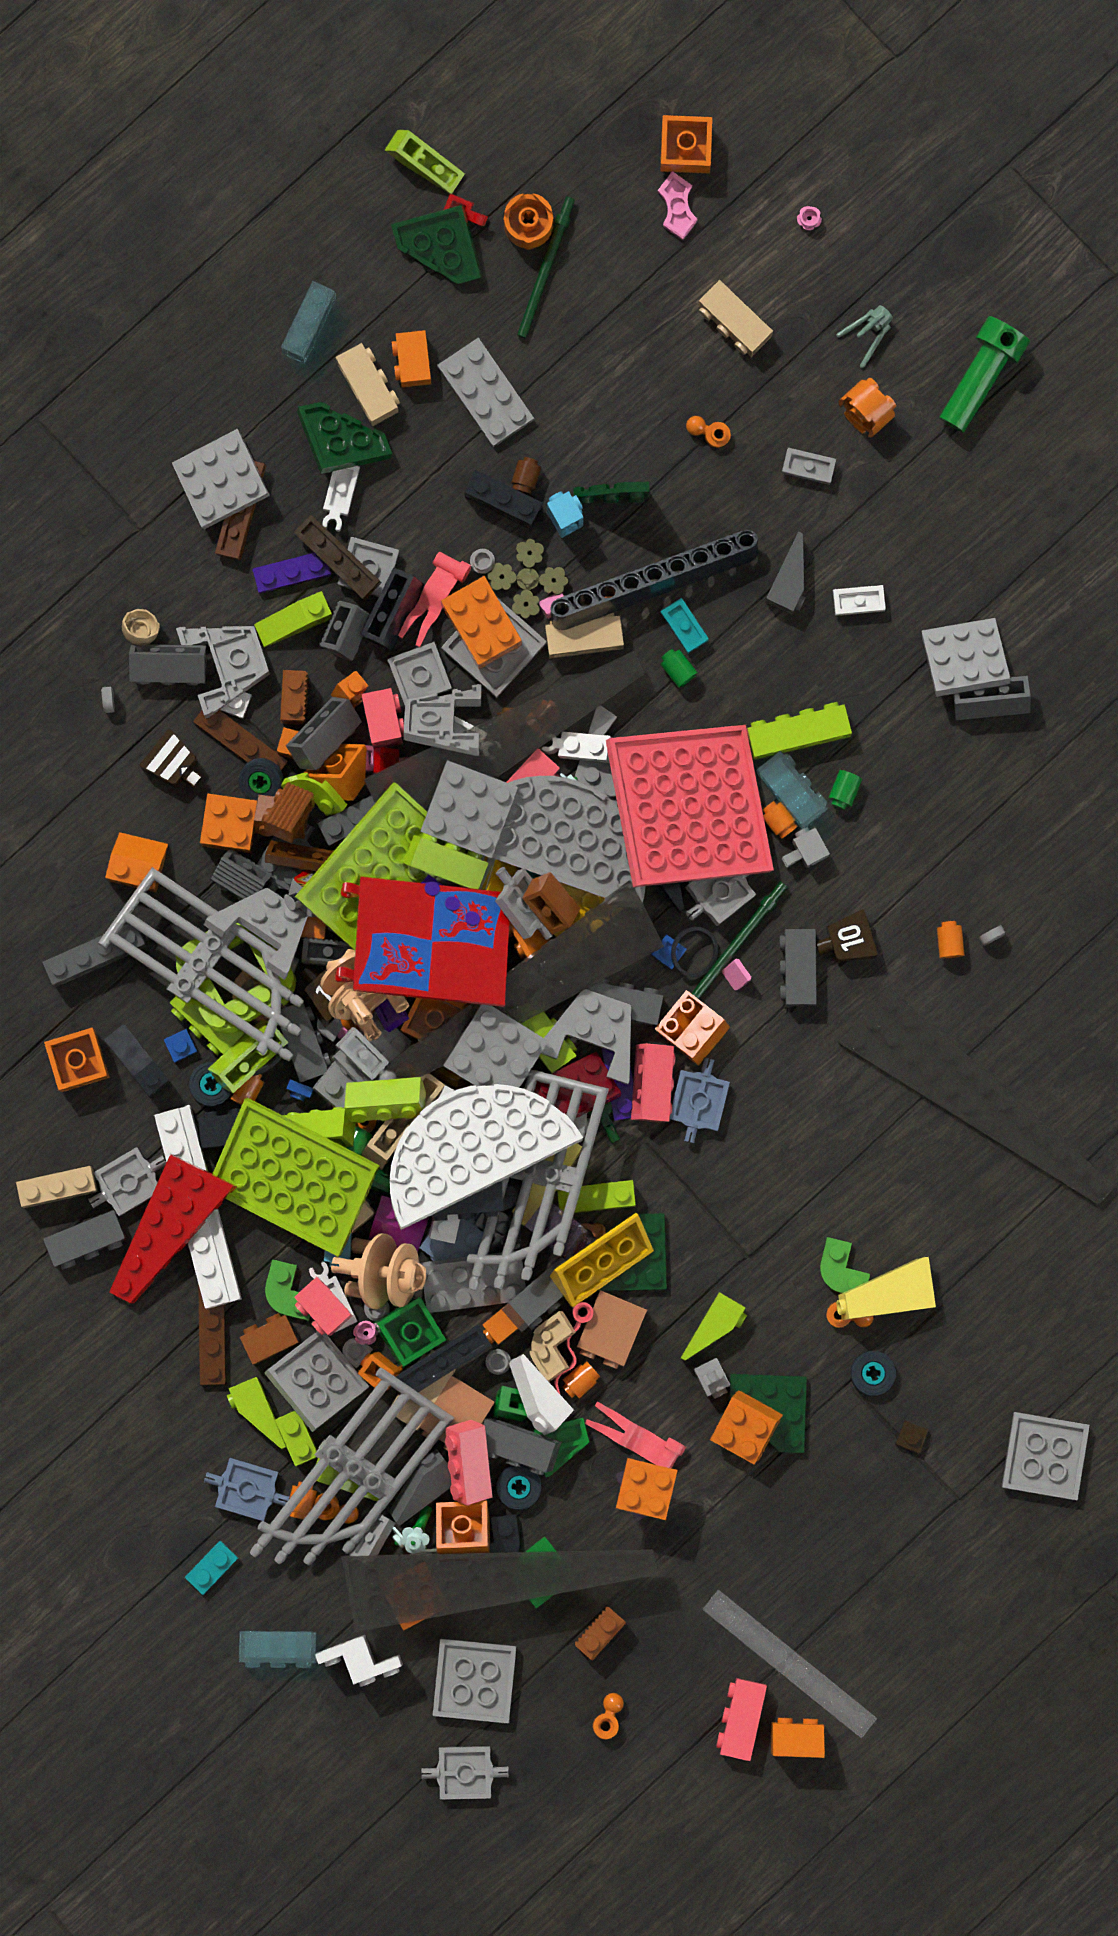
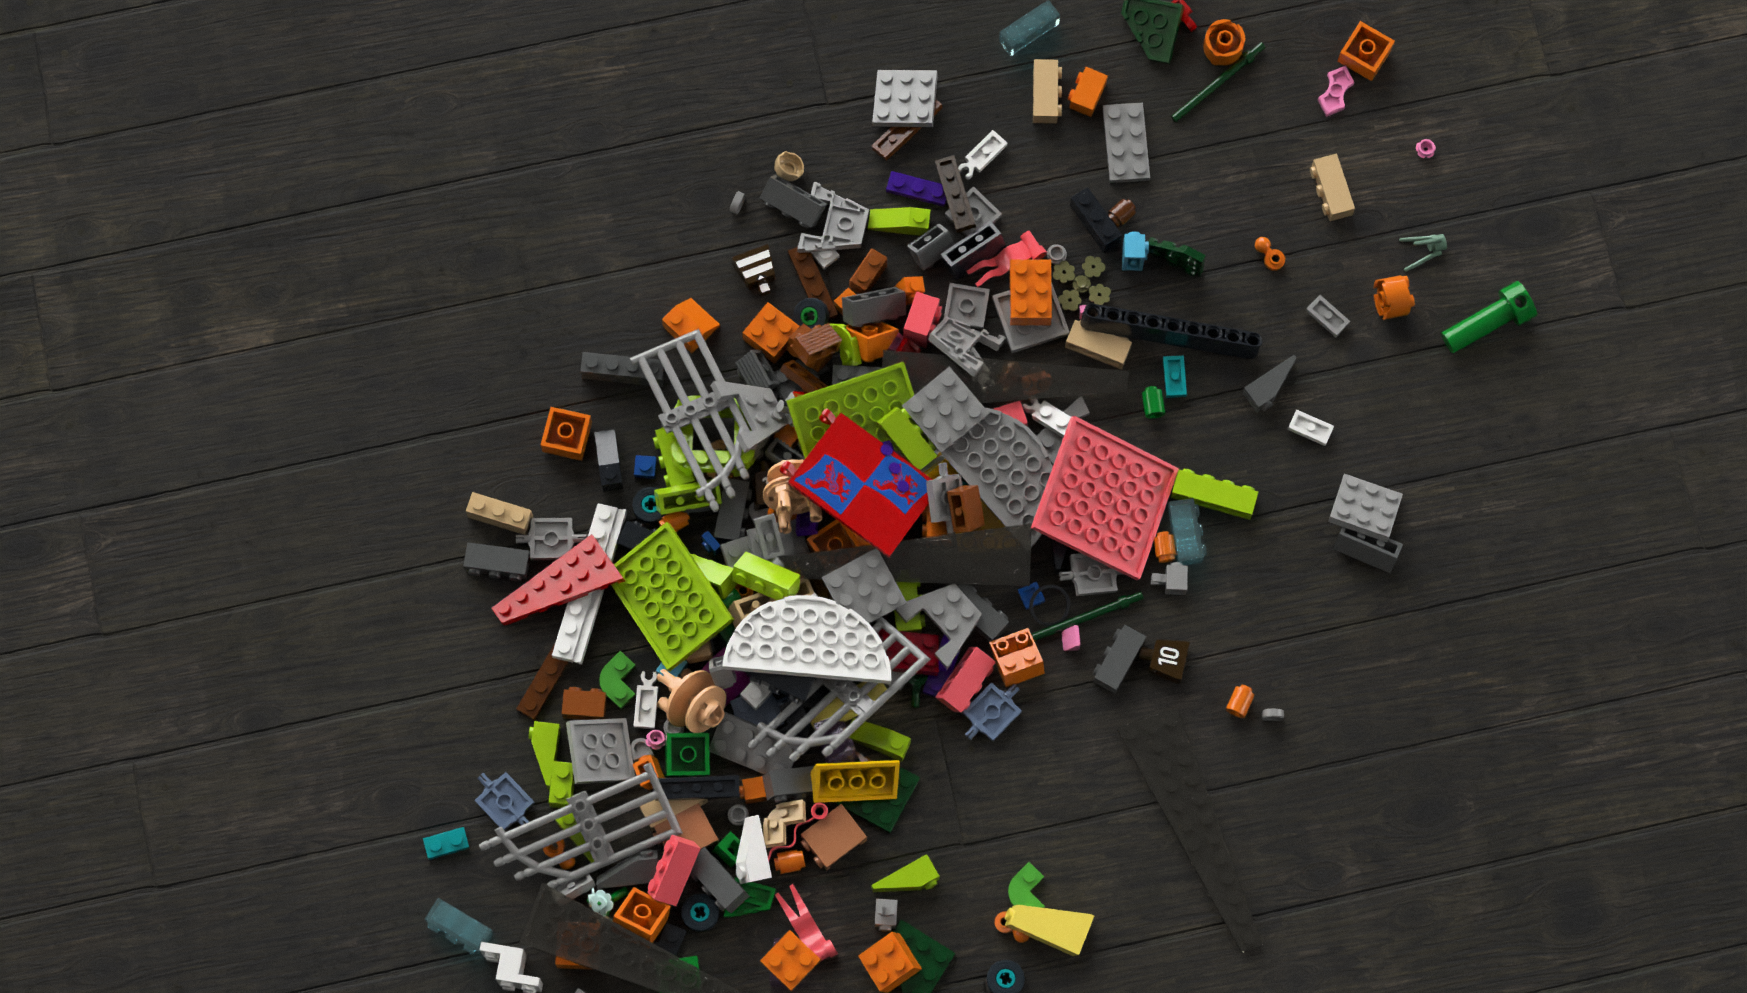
camera: 30 degrees right, 10 degrees down
orange brick [289,1482,317,1520] -> none
coral brick [294,1277,353,1336] -> none
dark green plate [297,402,392,474] -> none
green brick [828,770,863,810] -> none
none -> light grey slope [709,655,736,689]

